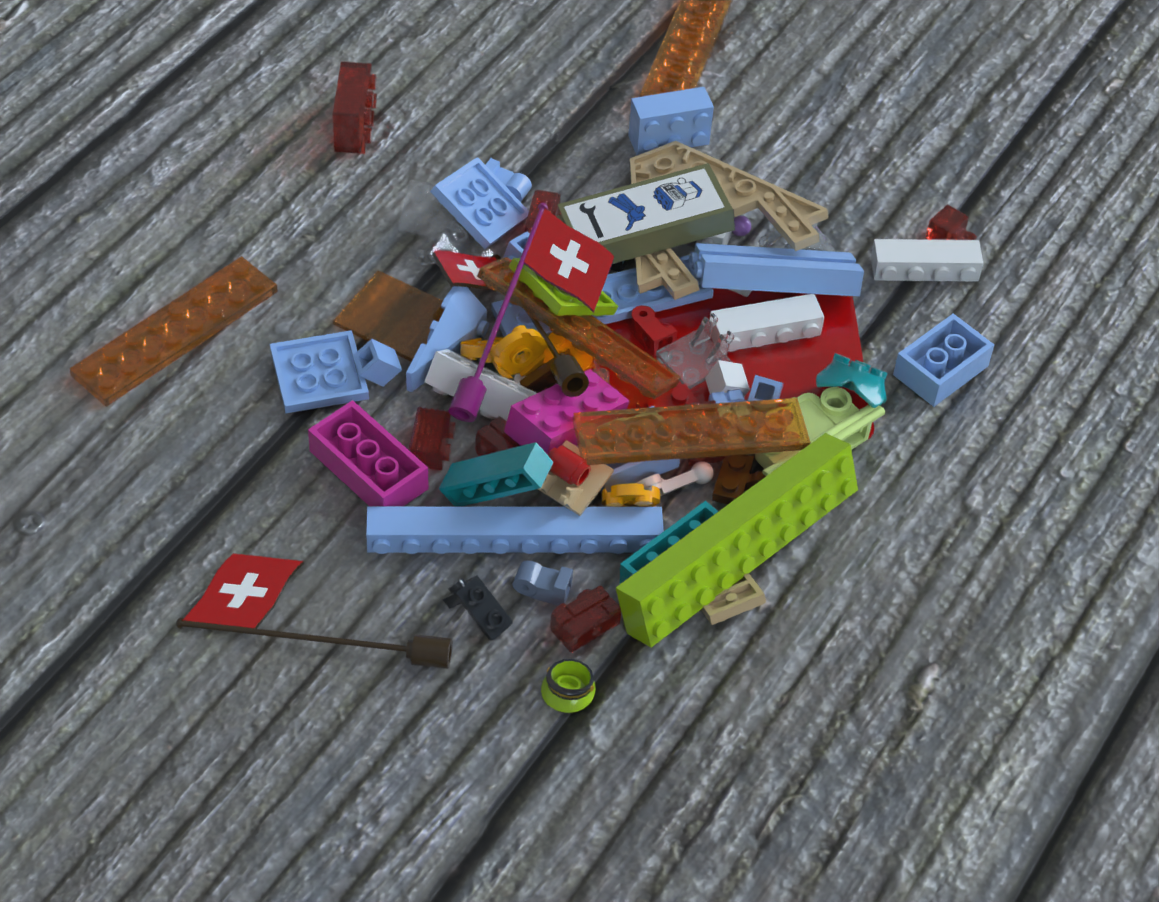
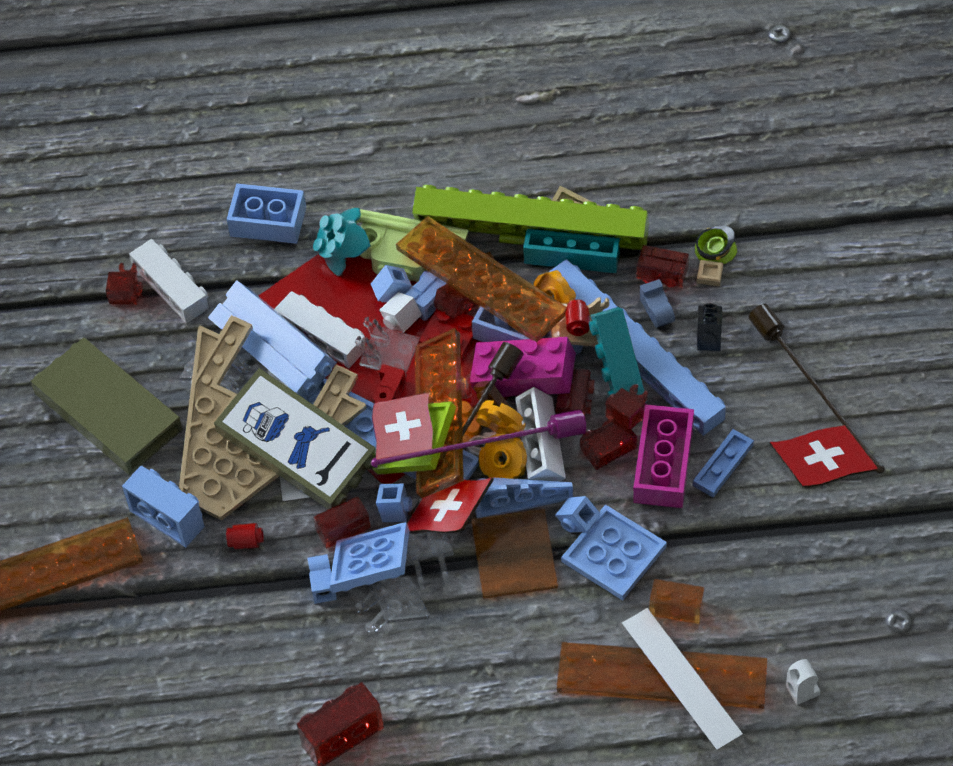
camera: 120 degrees left, 5 degrees up
none -> olive brick [31,337,183,475]
none -> red brick [226,523,264,550]
none -> clear red brick [605,384,648,432]
none -> white sticker [622,608,743,749]
none -> clear orange brick [649,579,704,624]
none -> medium blue plate [693,429,754,498]
none -> tan tile [697,260,723,286]
none -> white leg [786,659,820,705]

